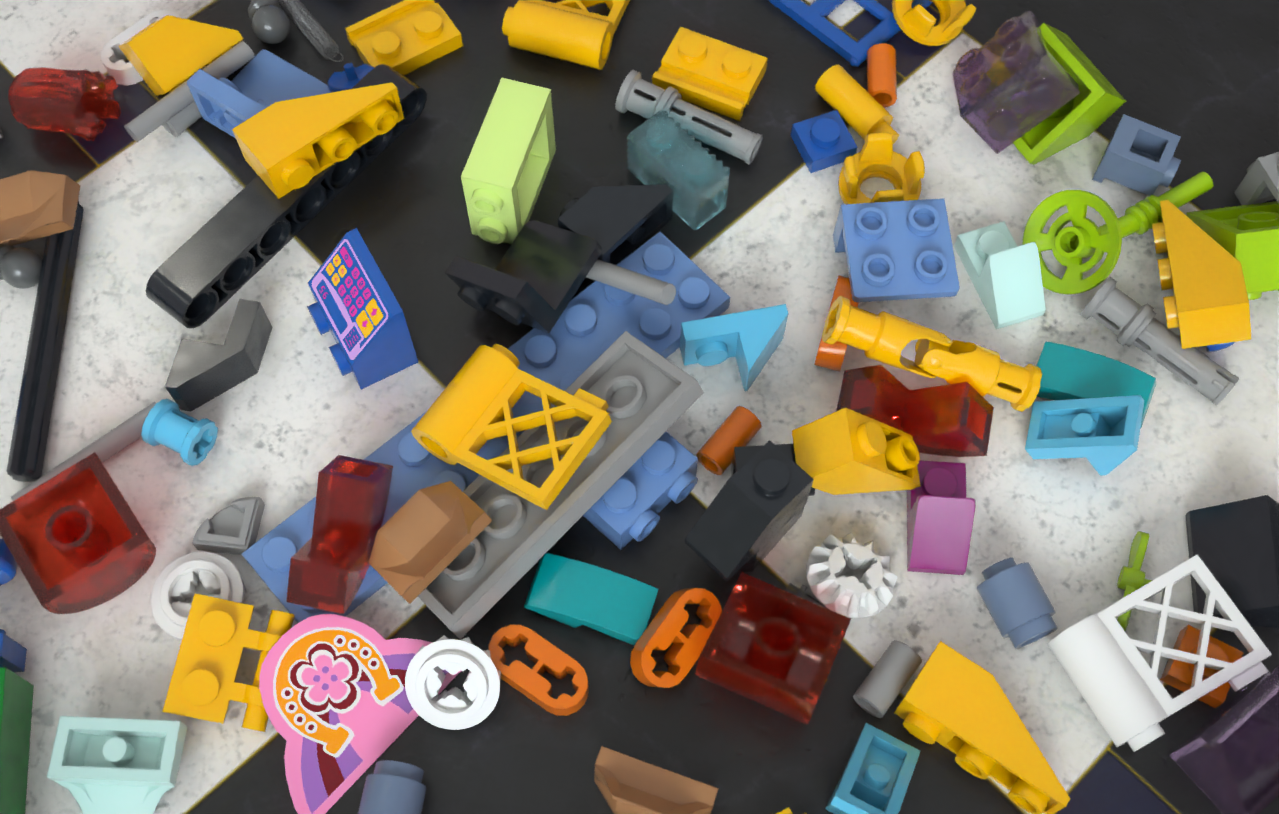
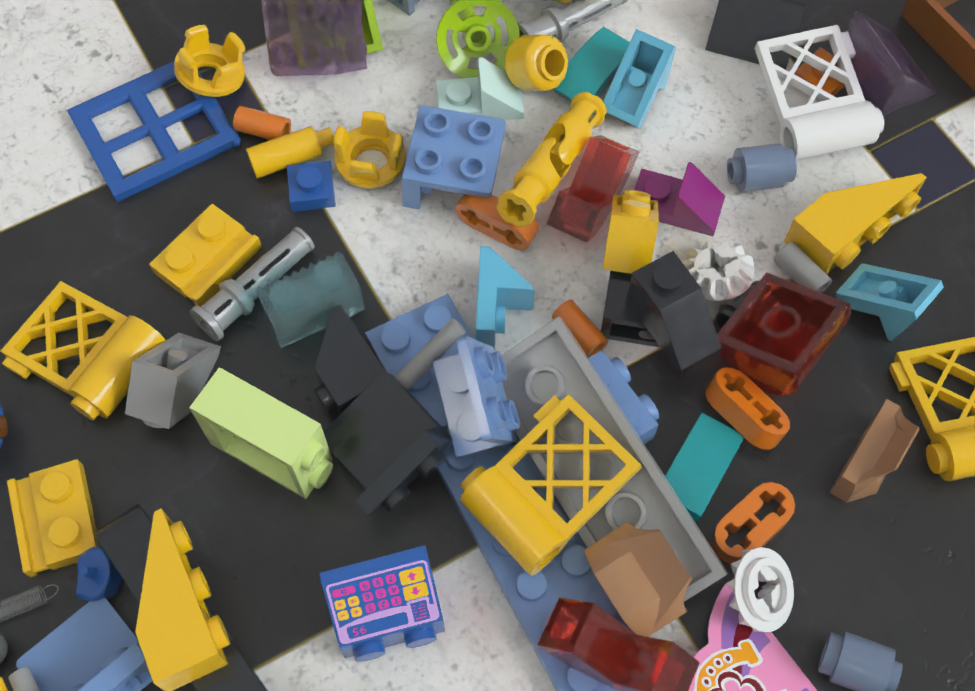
camera: 75 degrees left, 0 degrees up
lime piece [1117,531,1152,631] -> none
none -> light grey slope [125,333,221,429]
none -> medium blue bracket [433,336,520,458]
none -> yellow head [505,34,568,91]

